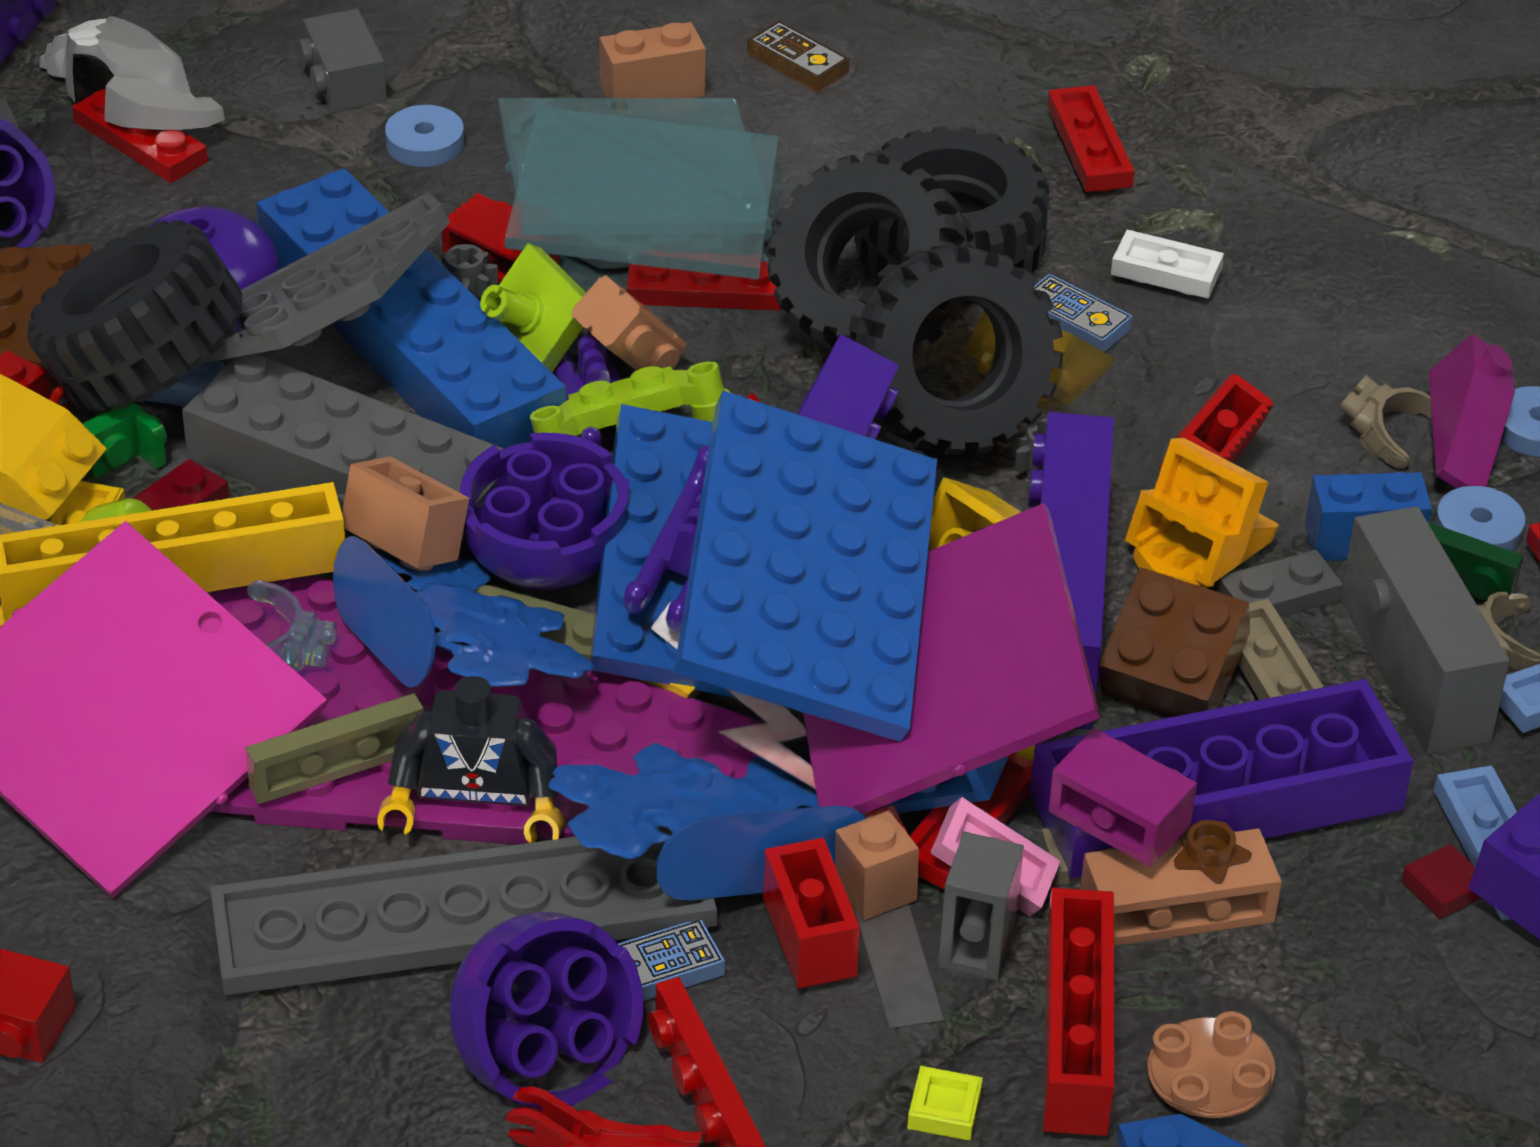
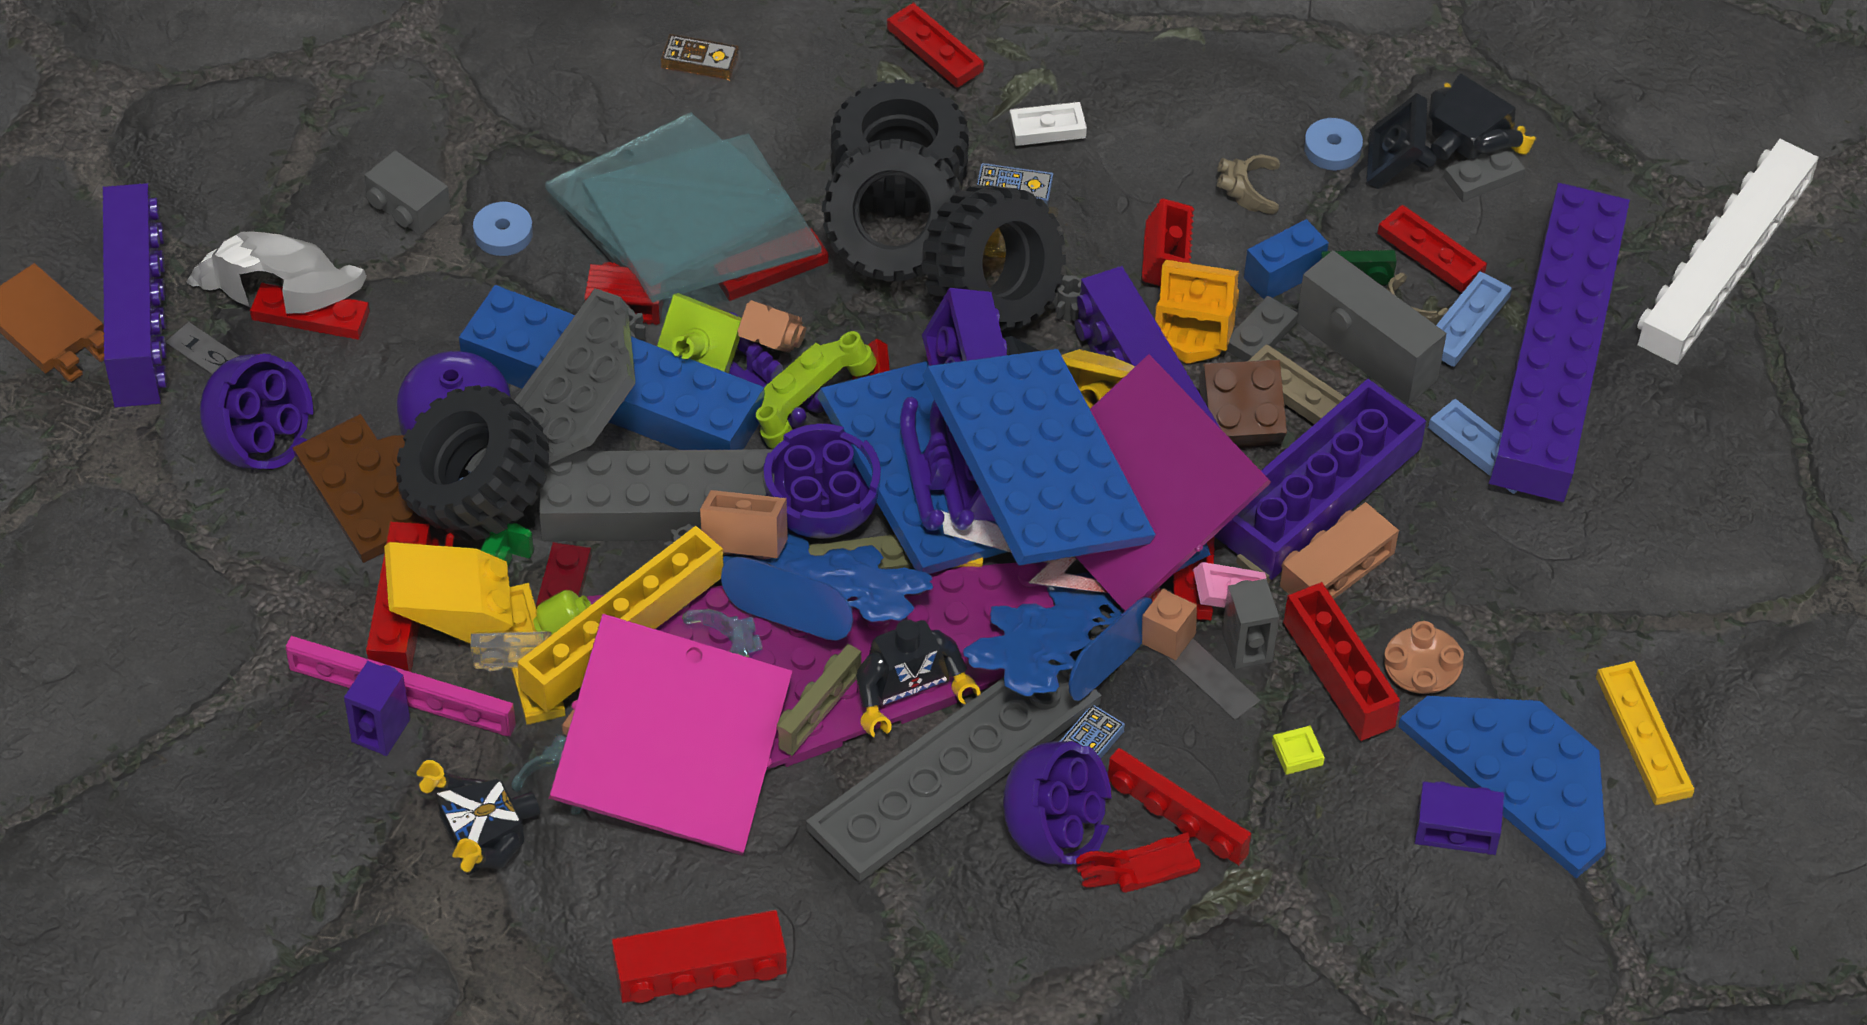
camera: 30 degrees left, 10 degrees up
nougat brick [599,22,706,112] -> none
red brick [763,837,860,989] -> none
magenta brick [1048,728,1197,867] -> none
reddish brown plate [1174,820,1252,884] -> none
dark red tile [1401,843,1481,919] -> none
magenta slope [1429,334,1515,488] -> none
medium blue piece [1435,486,1525,551] -> none

